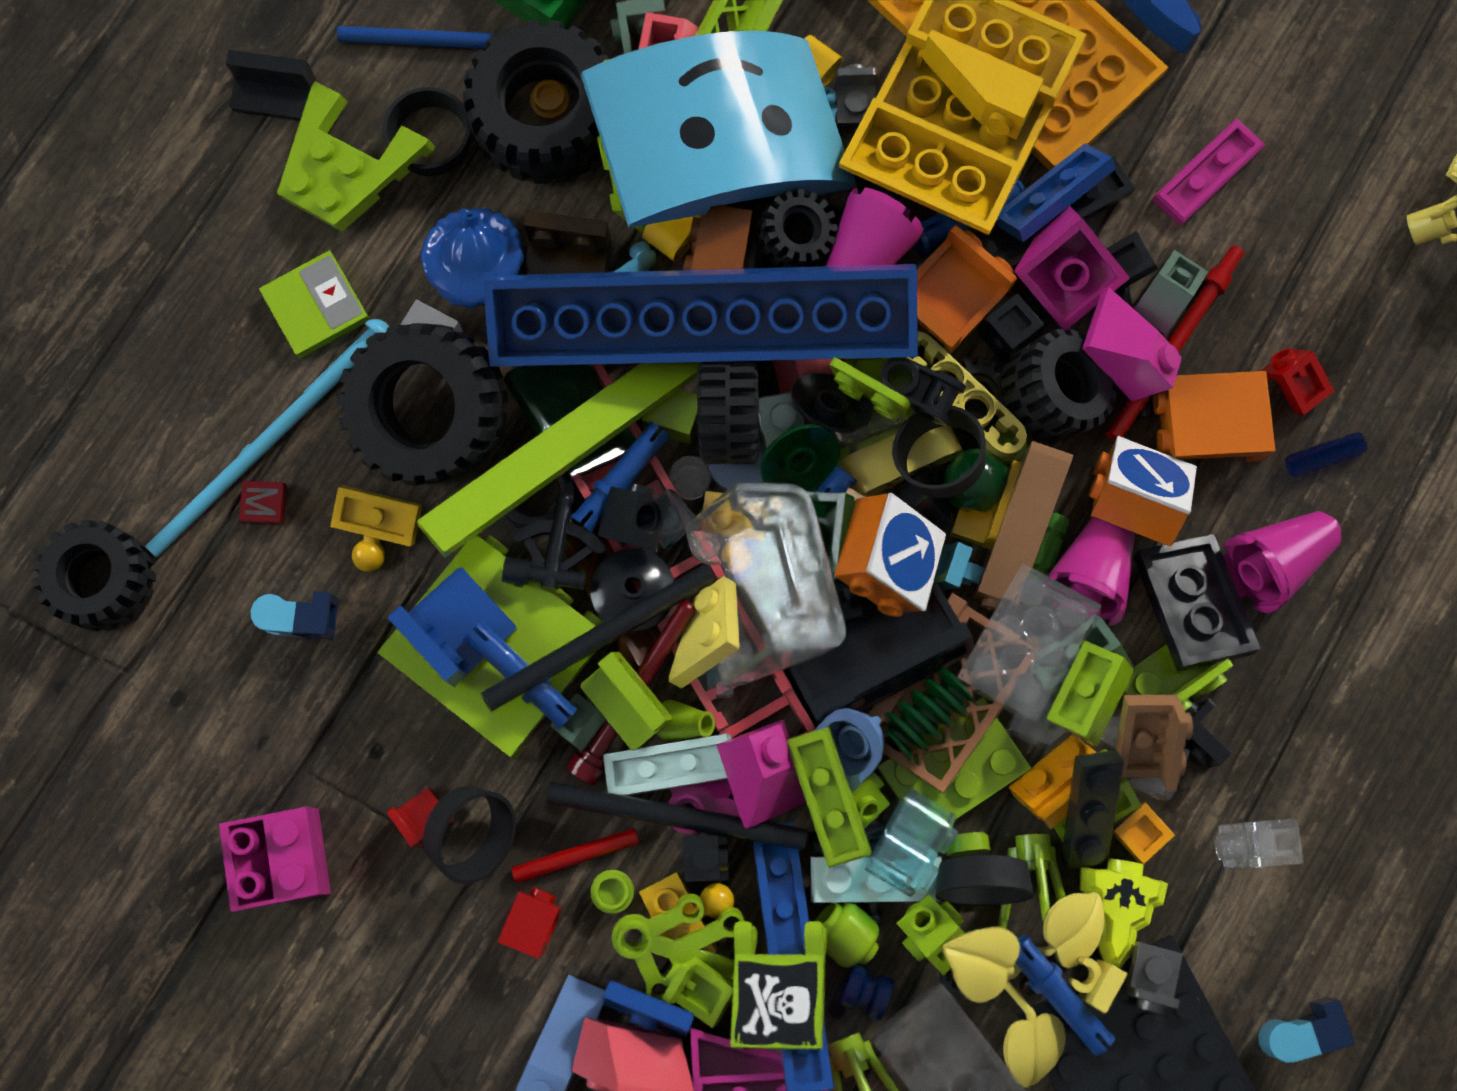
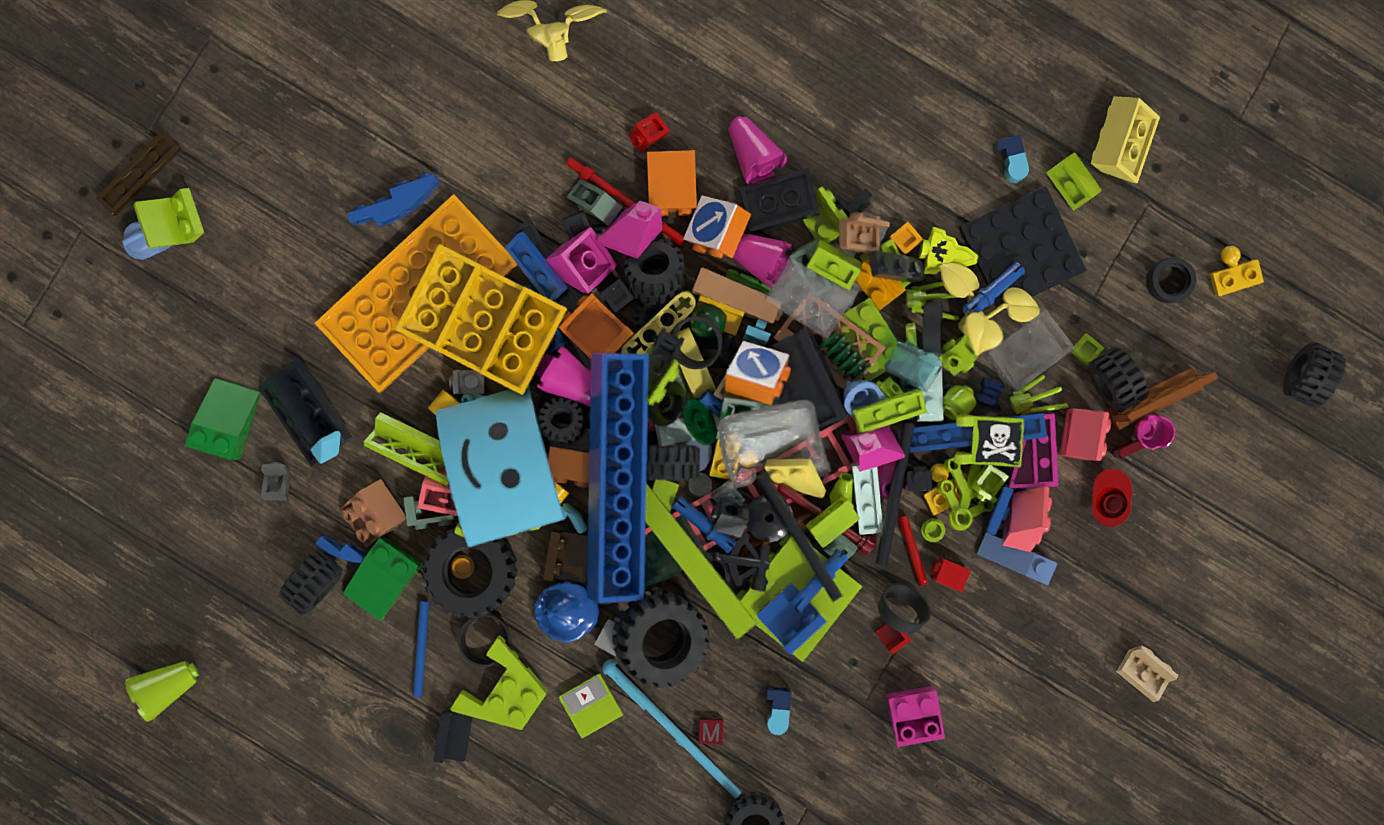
camera: 90 degrees left, 10 degrees up
yellow plate [330,485,423,572] -> none
yellow slope [922,29,1044,139] -> none
light yellow tile [1066,956,1127,1014] -> none
flat silver bracket [1124,941,1183,1014] -> none
dark pink tile [1152,118,1265,227] -> none
clear brick [1215,818,1304,868] -> none
clear blue axle [1285,432,1368,477] -> none

